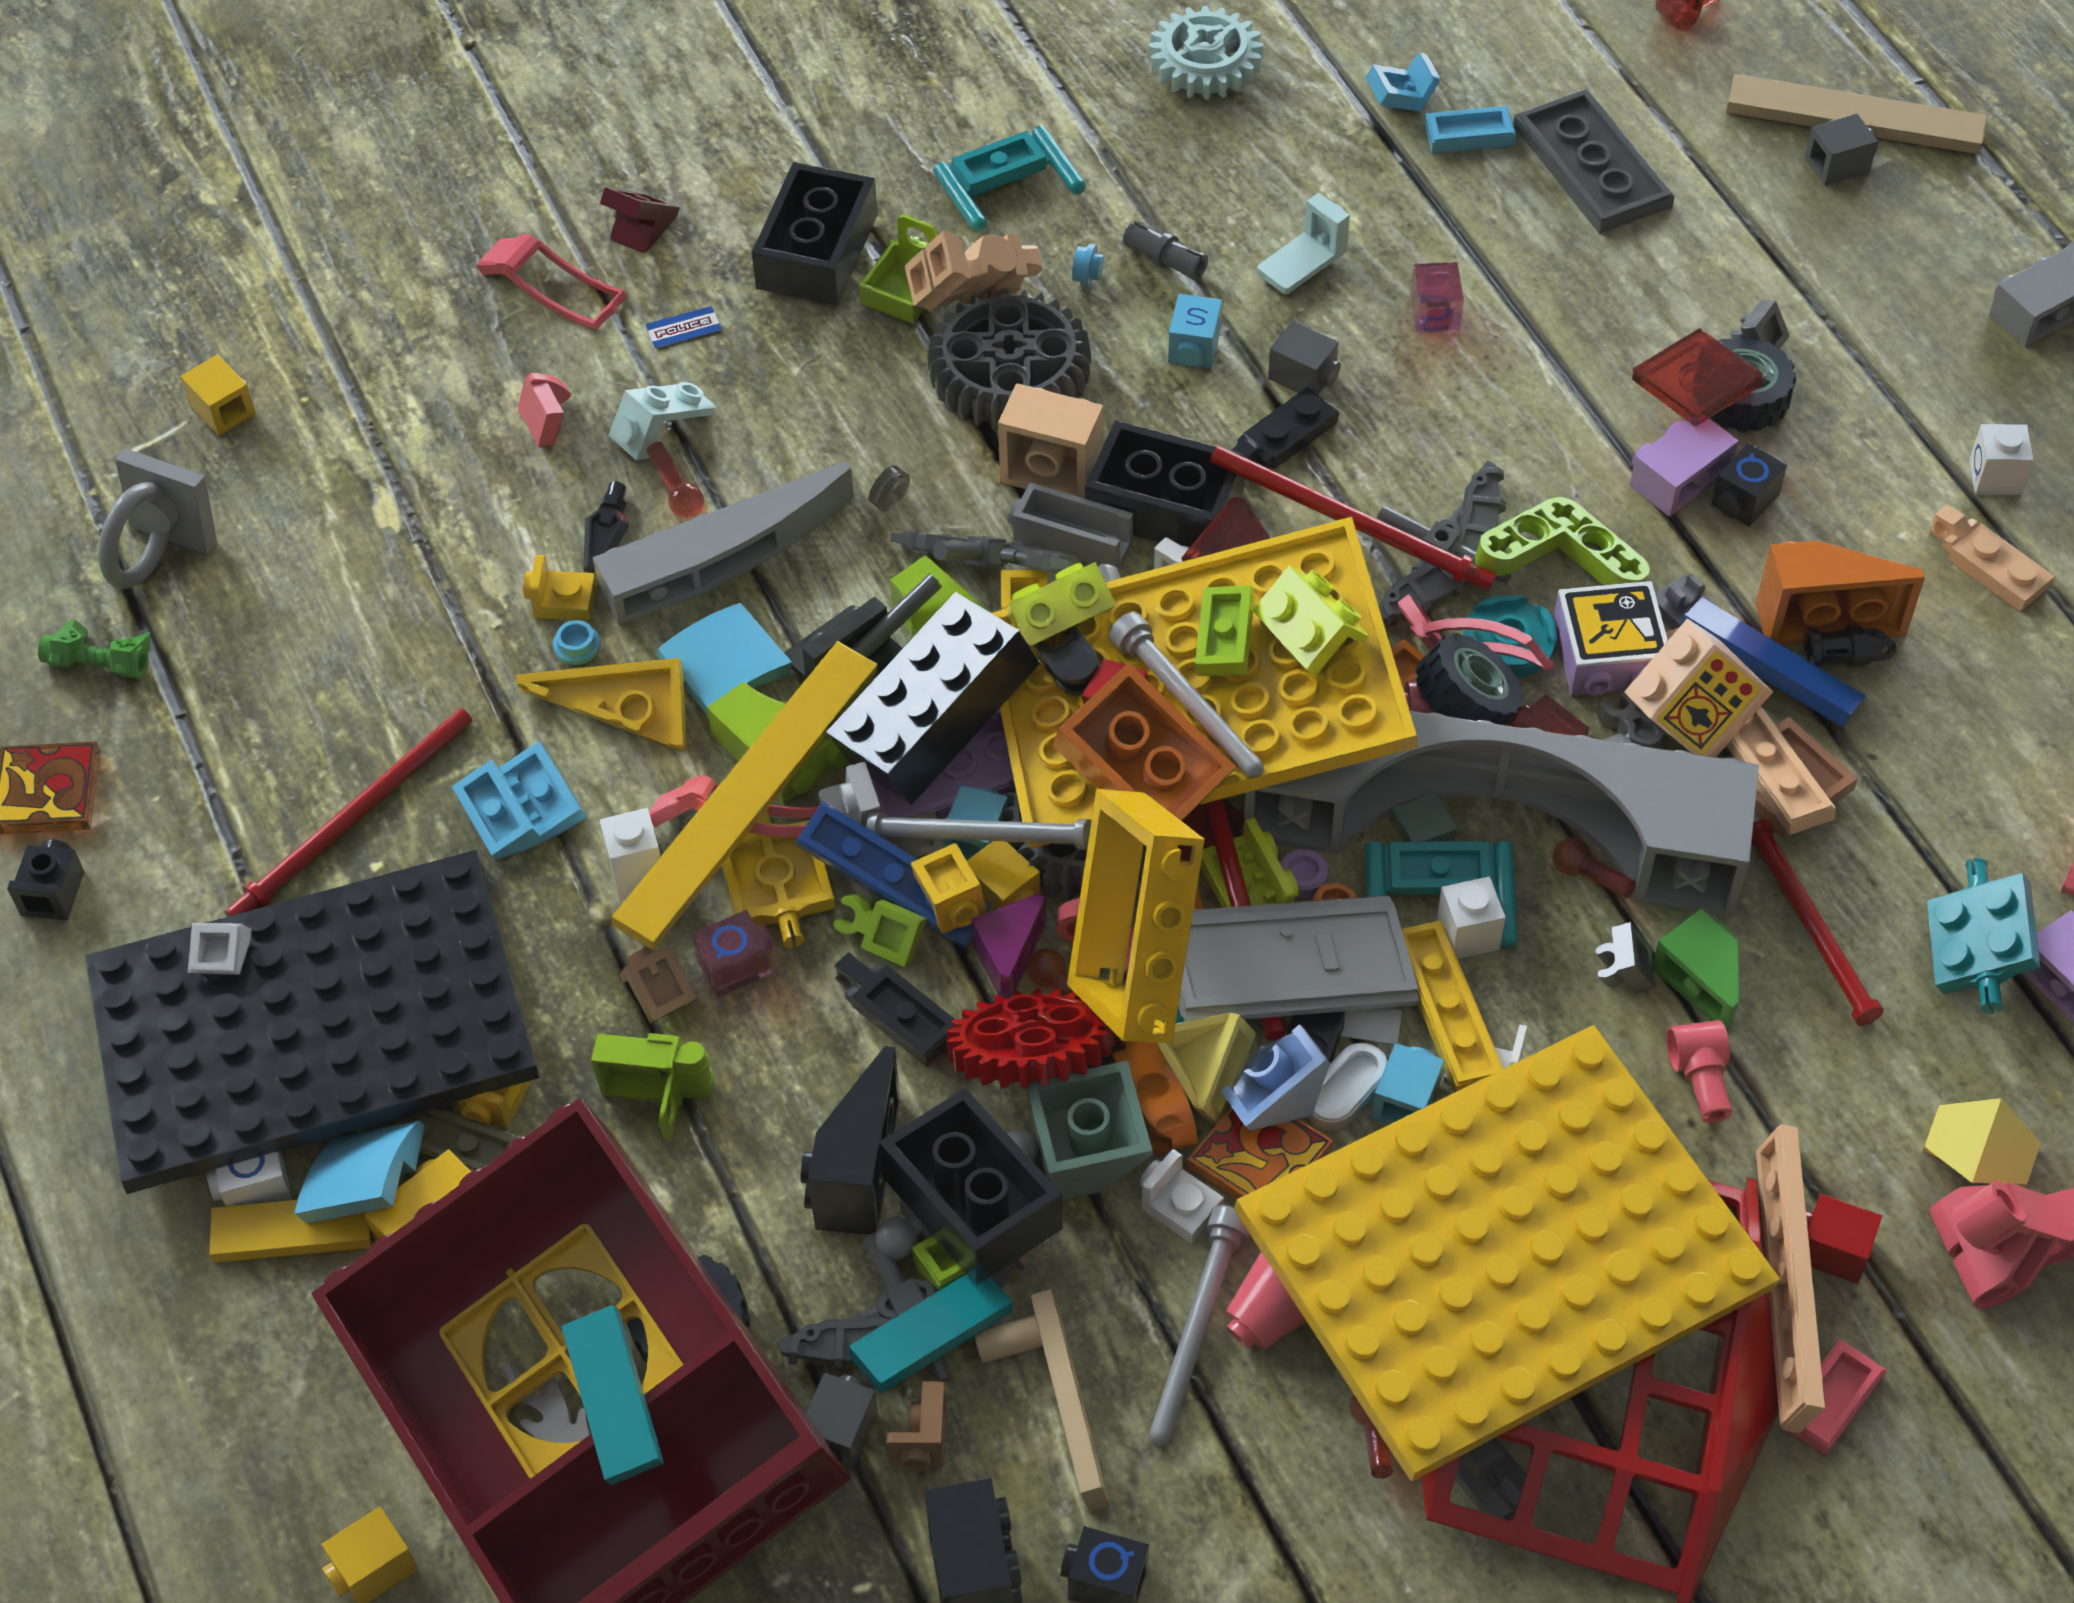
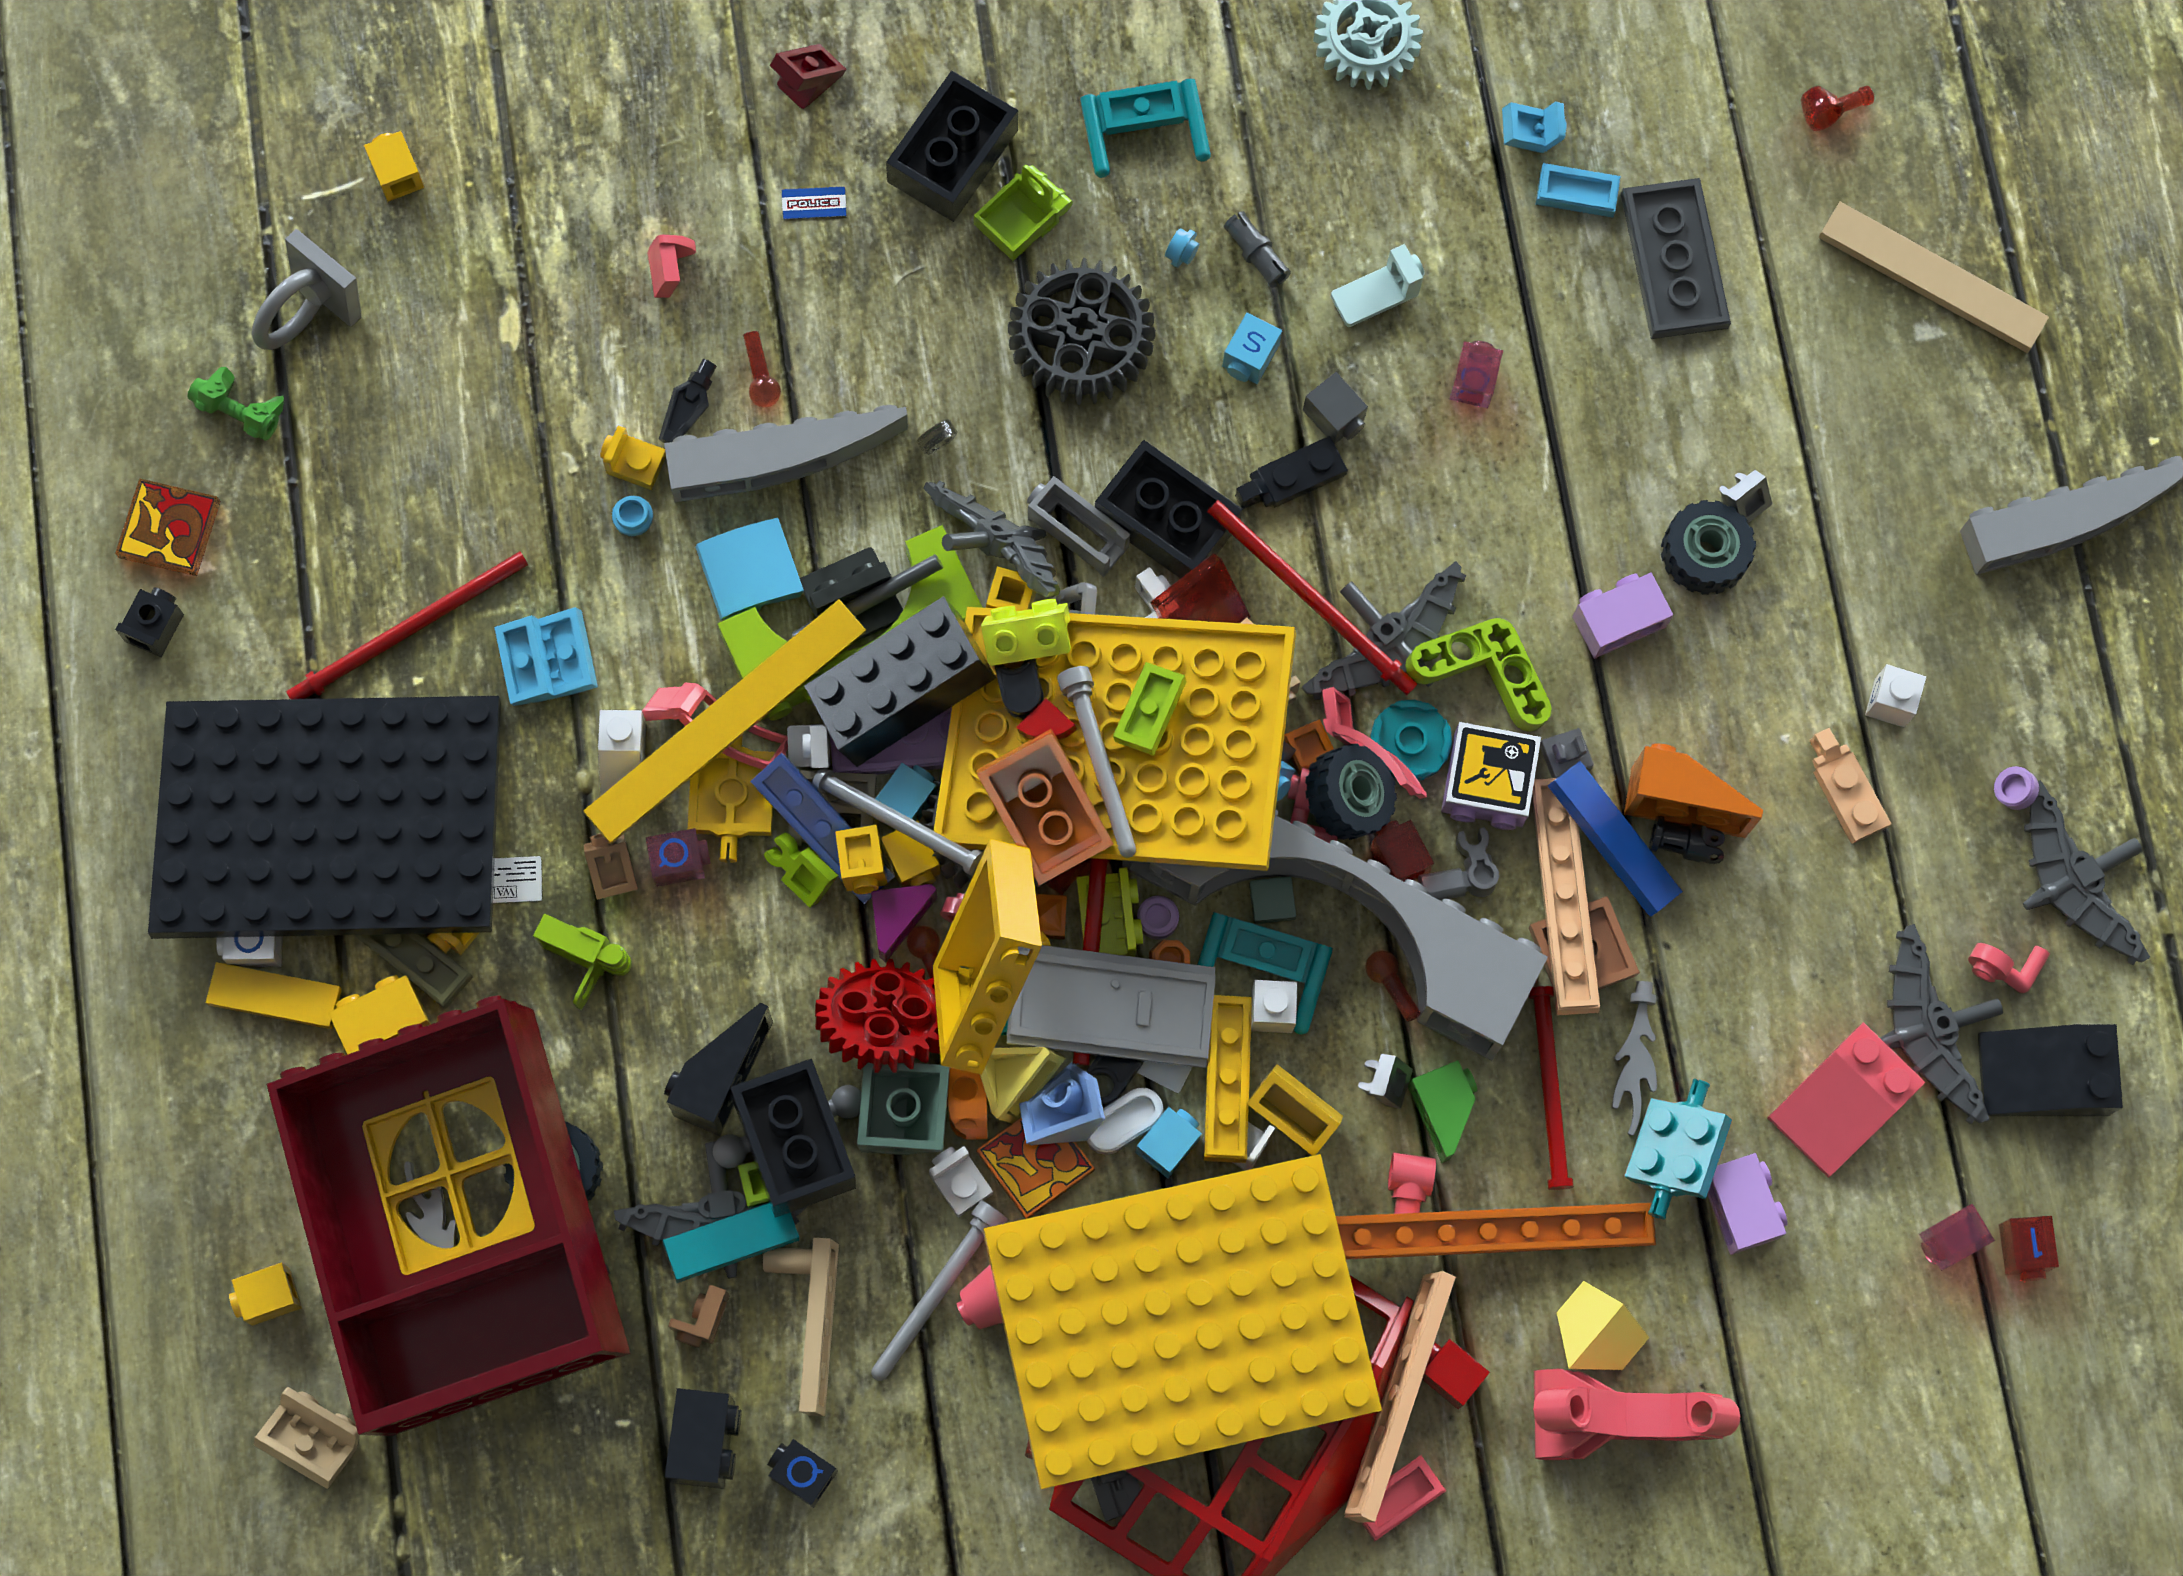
camera: 10 degrees right, 20 degrees up
white slope [188,923,252,975] -> none
medium azure slope [294,1121,425,1224] -> none
coral piece [476,233,628,330] -> none
yellow wing [516,658,687,751] -> none
teal tile [561,1305,664,1485] -> none
light aqua bracket [608,382,716,460] -> none
dark grey brick [806,1373,878,1470] -> none
black hinge [834,952,954,1066] -> none
light nougat hips [905,231,1043,312] -> none
light nougat brick [998,383,1103,498] -> none
neon yellow bracket [1252,566,1369,674] -> none
slope [1624,618,1773,758] -> none
clear red tile [1632,328,1763,427] -> none
black brick [1711,442,1787,527] -> none
dark grey brick [1804,113,1878,185] -> none
none -> white sticker [493,856,542,903]
none -> yellow brick [1247,1064,1343,1156]
none -> orange tile [1336,1203,1656,1260]
none -> light grey piece [1612,981,1657,1136]

